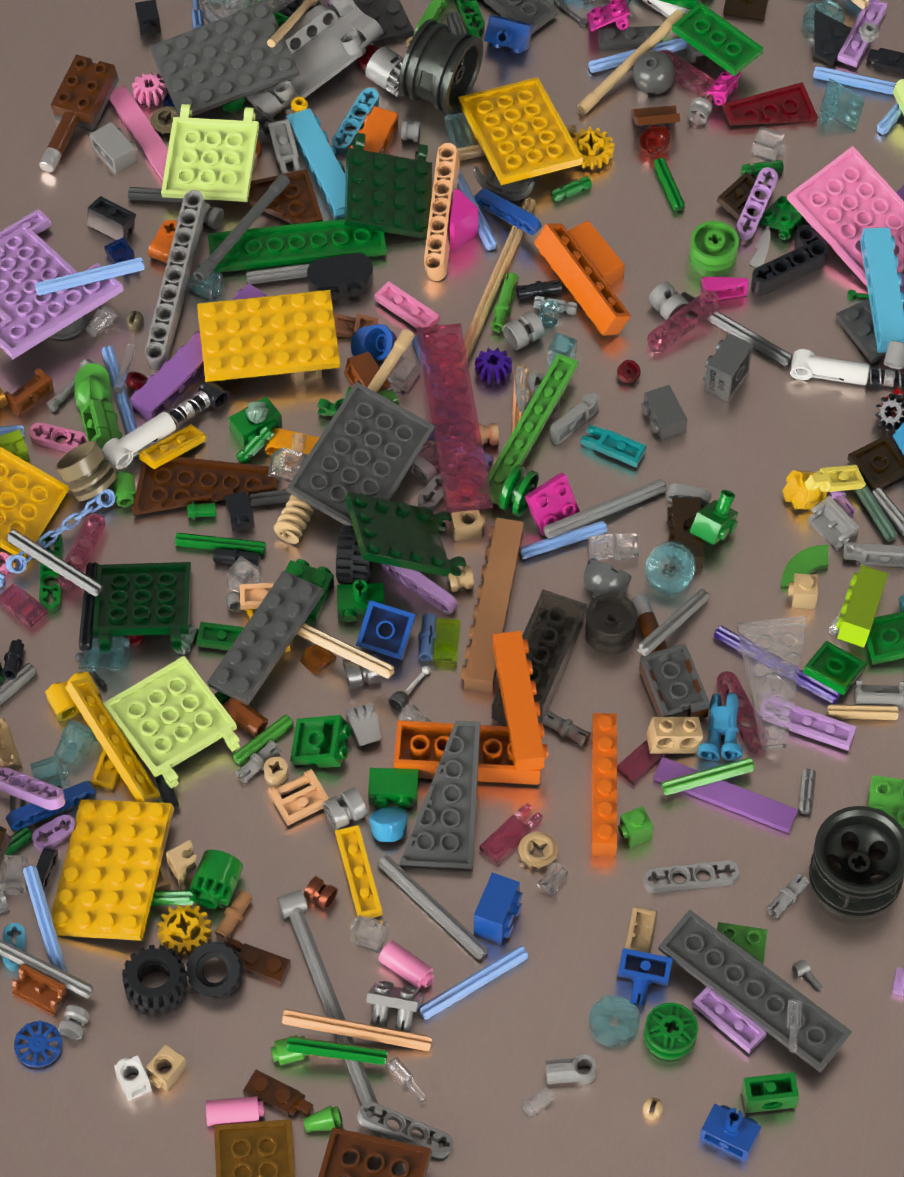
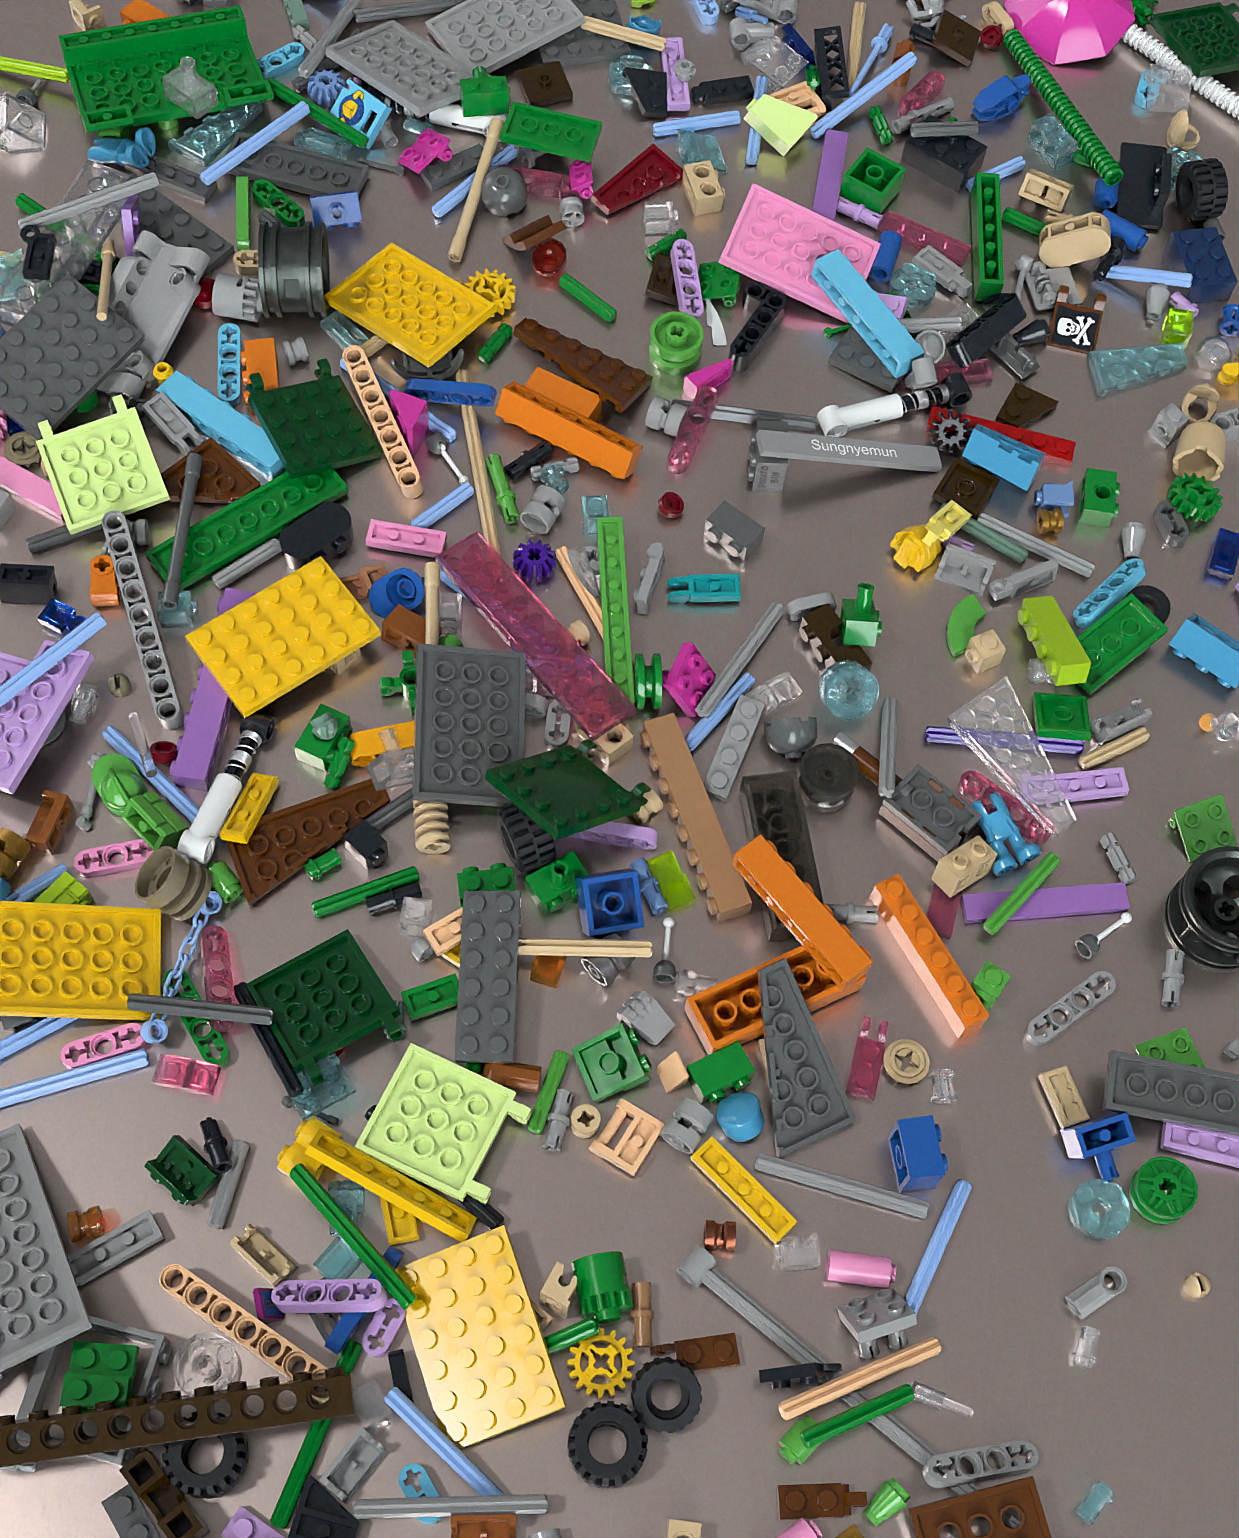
camera: 35 degrees left, 5 degrees up
none -> green axle [289,1163,417,1309]
none -> light blue axle [410,482,474,529]
none -> hinge [426,432,469,484]
none -> reddish brown wing [513,318,653,414]
none -> light nougat slope [656,1051,689,1093]
none -> tan brick [682,160,726,216]
none -> light grey plate [703,694,765,801]
none -> light grey tile [756,430,942,472]
none -> black hinge [759,1362,842,1390]
none -> dark grey hinge [1075,912,1132,959]

